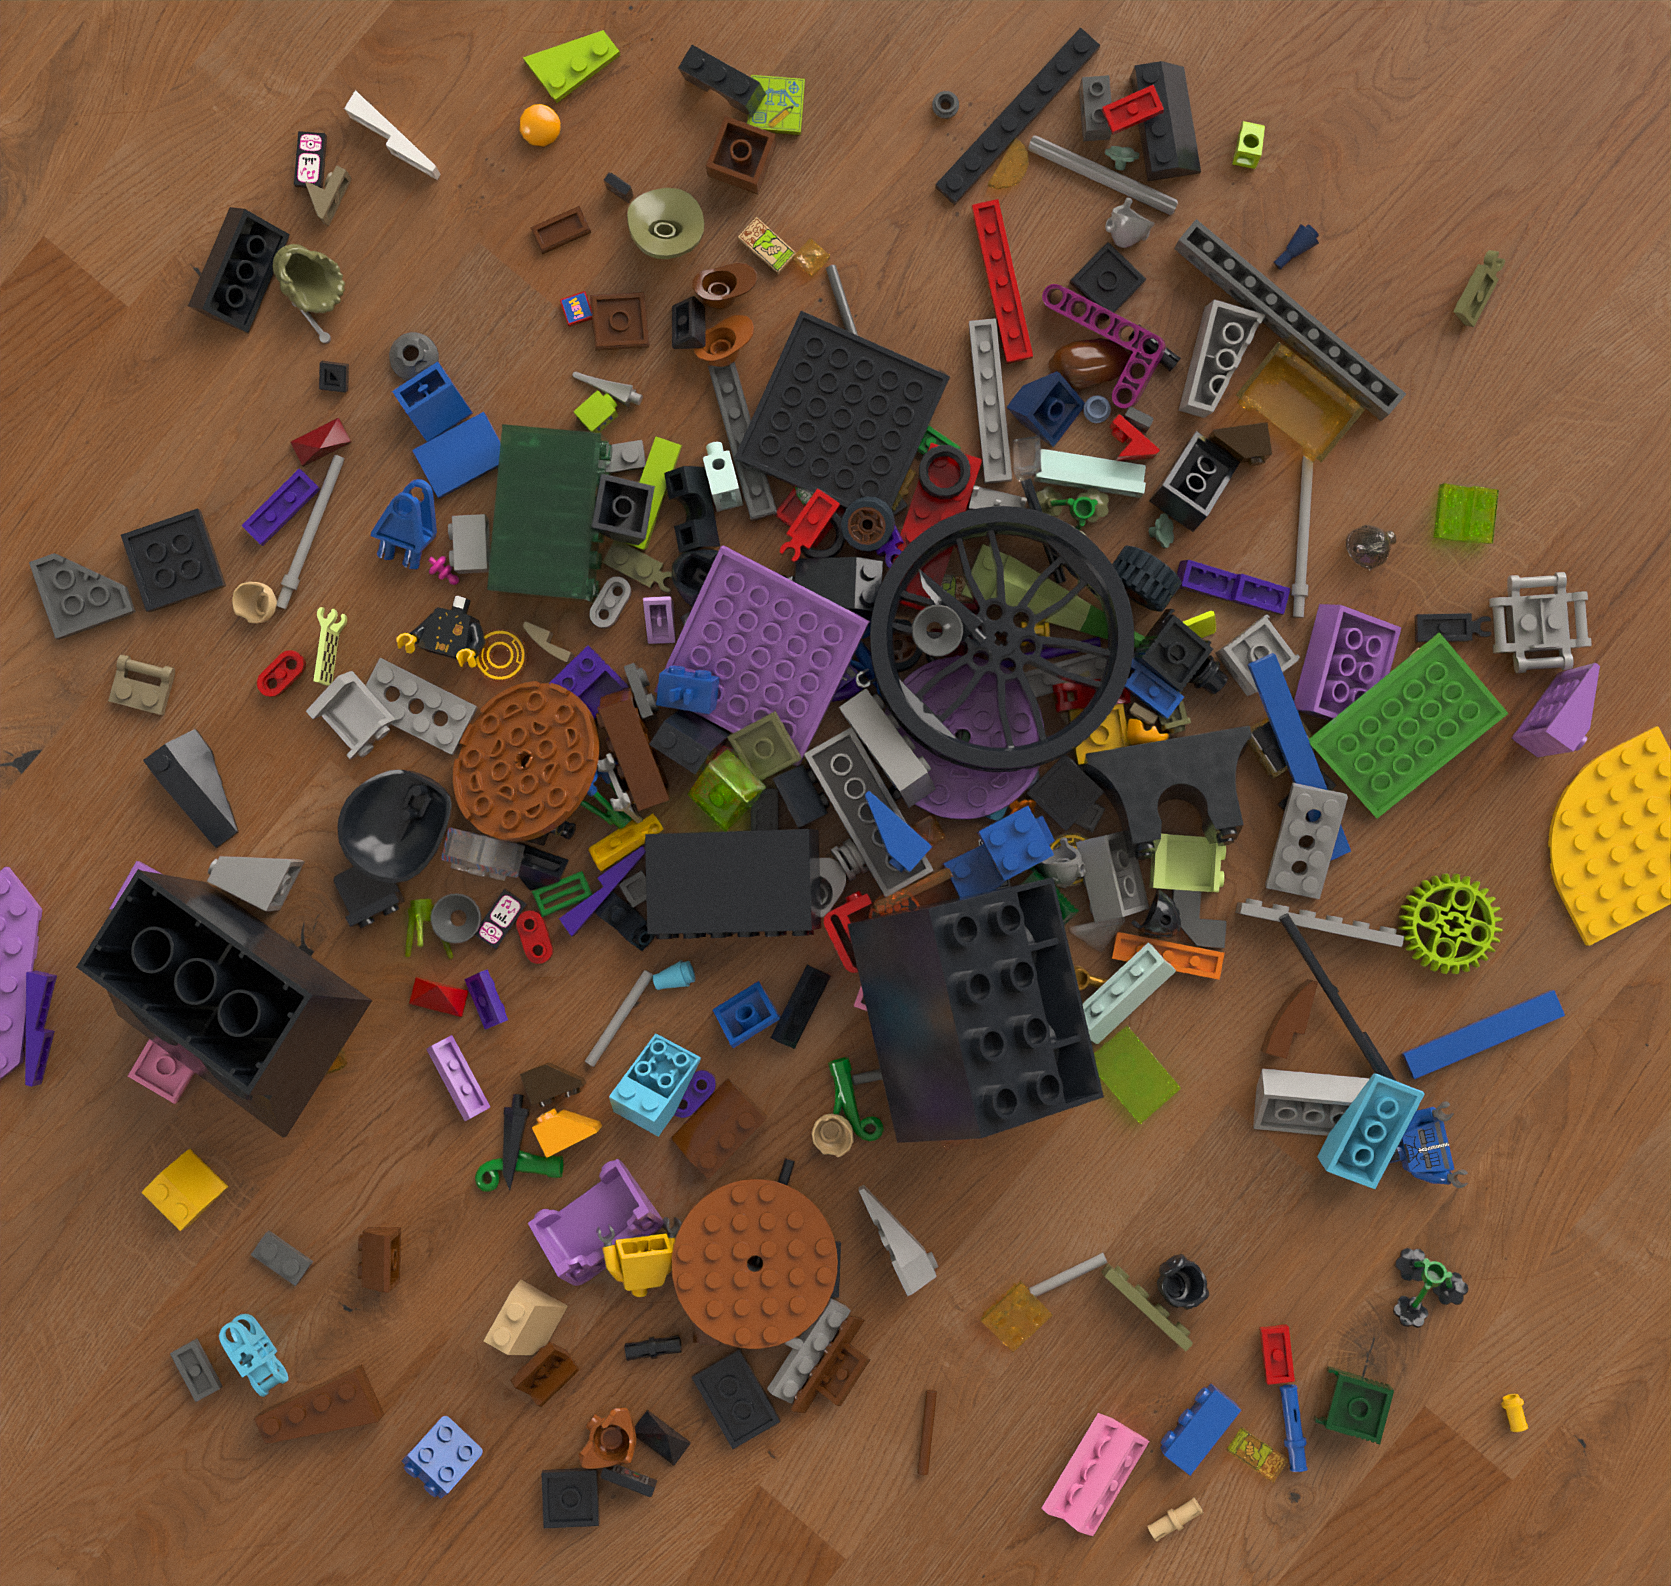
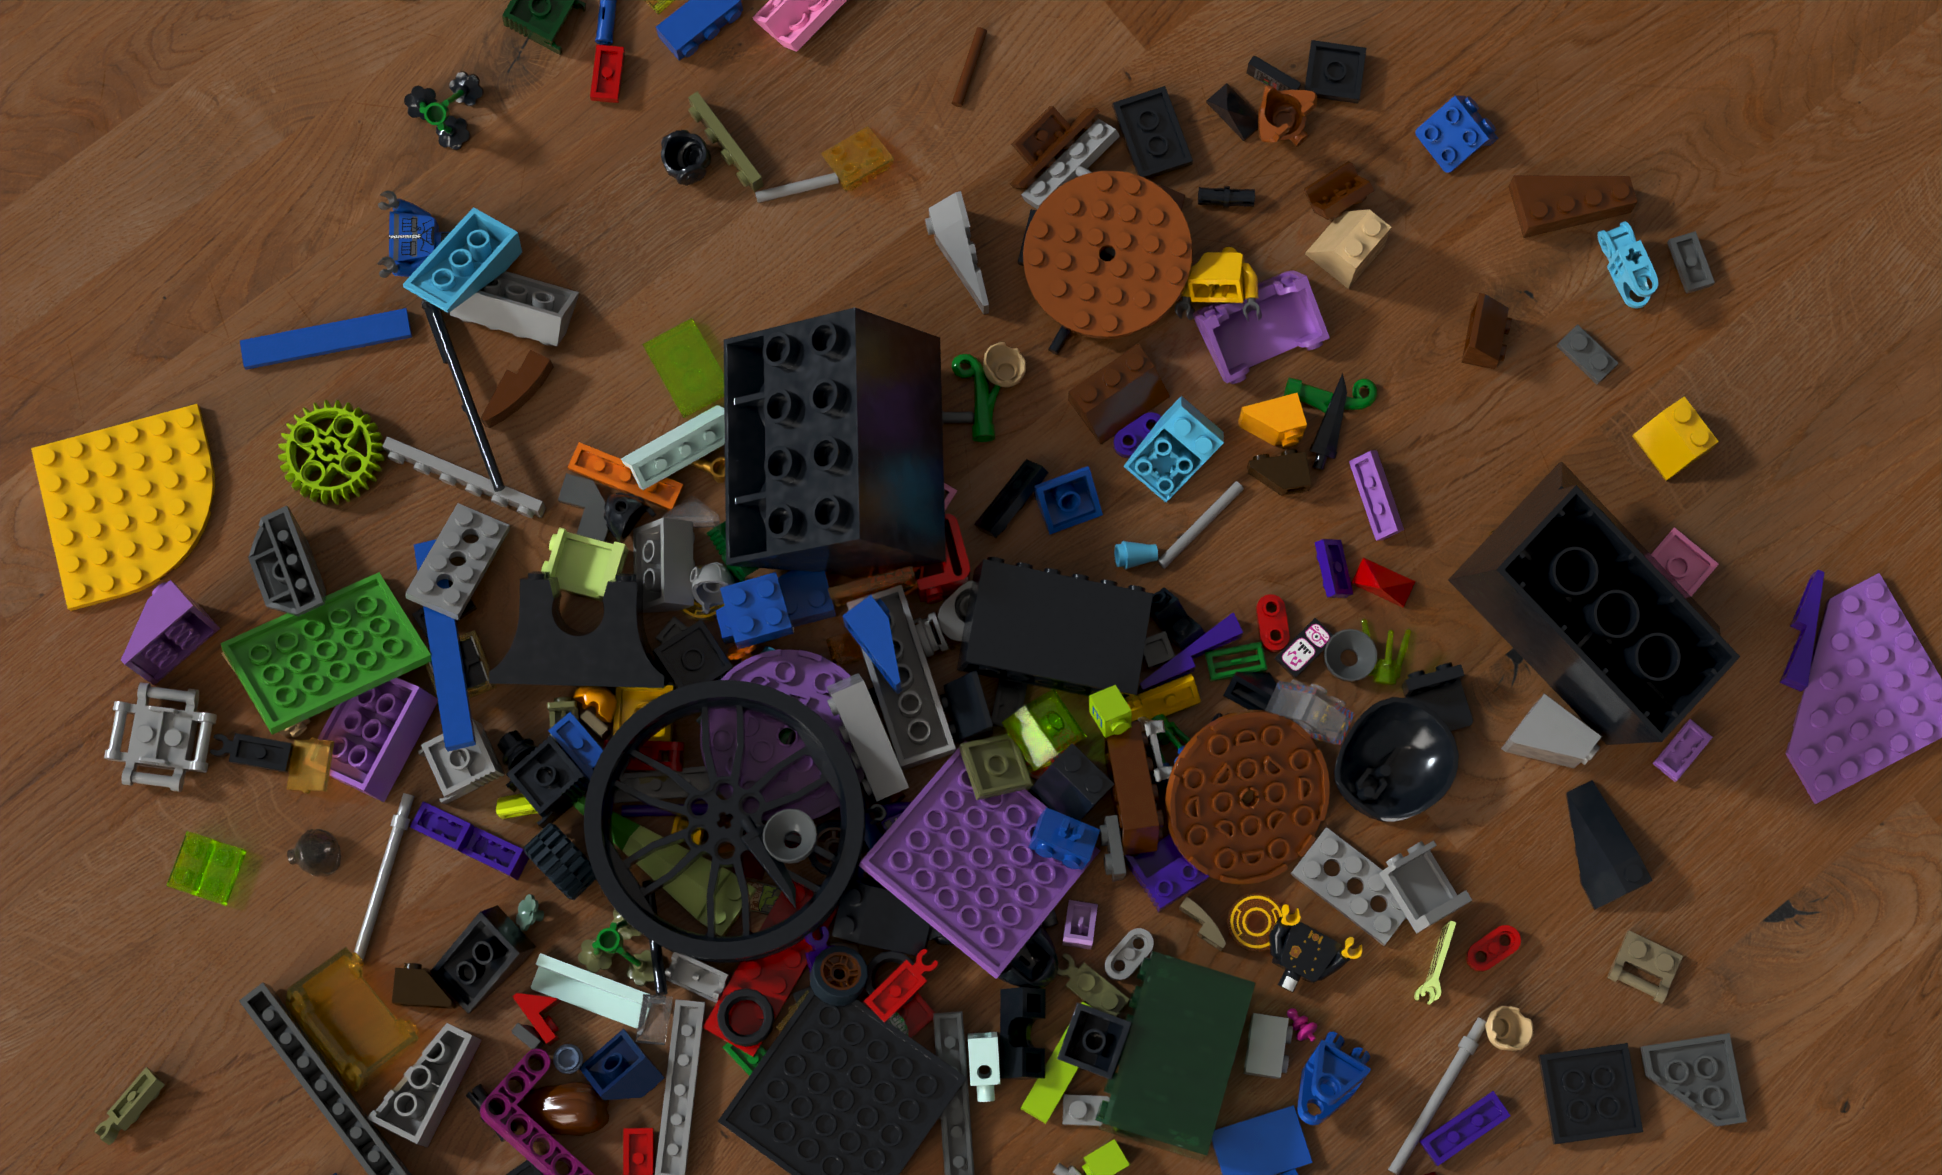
camera: 170 degrees left, 10 degrees down
none -> dark grey wedge [248,506,326,616]
none -> clear yellow piece [287,737,334,794]
none -> lime brick [1089,685,1132,738]

